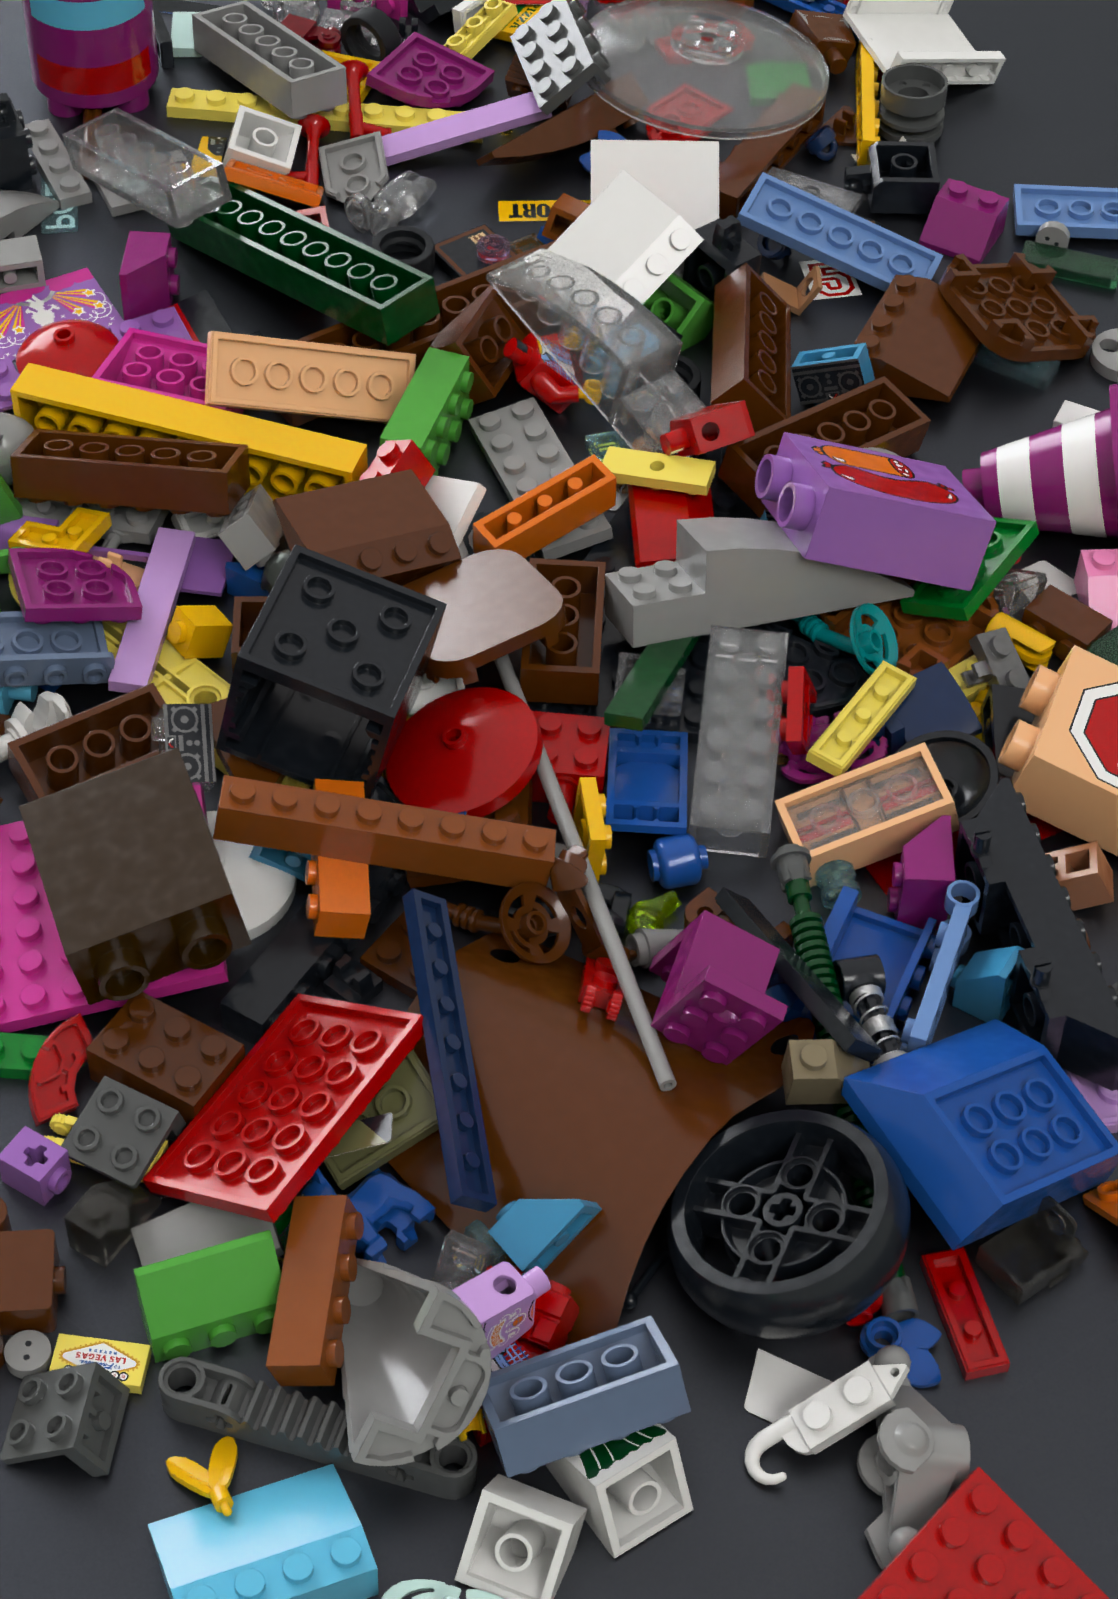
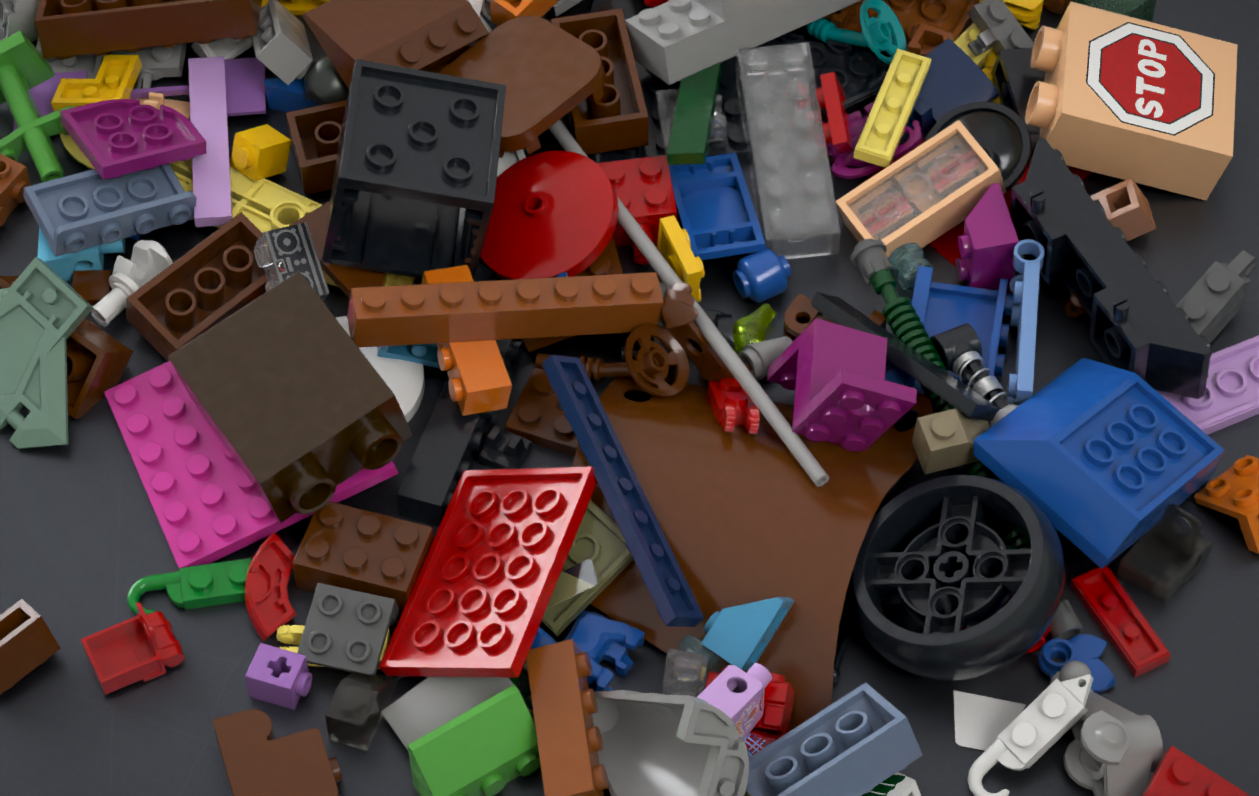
camera: 10 degrees left, 5 degrees up
dark azure slope [950,946,1024,1022] -> none

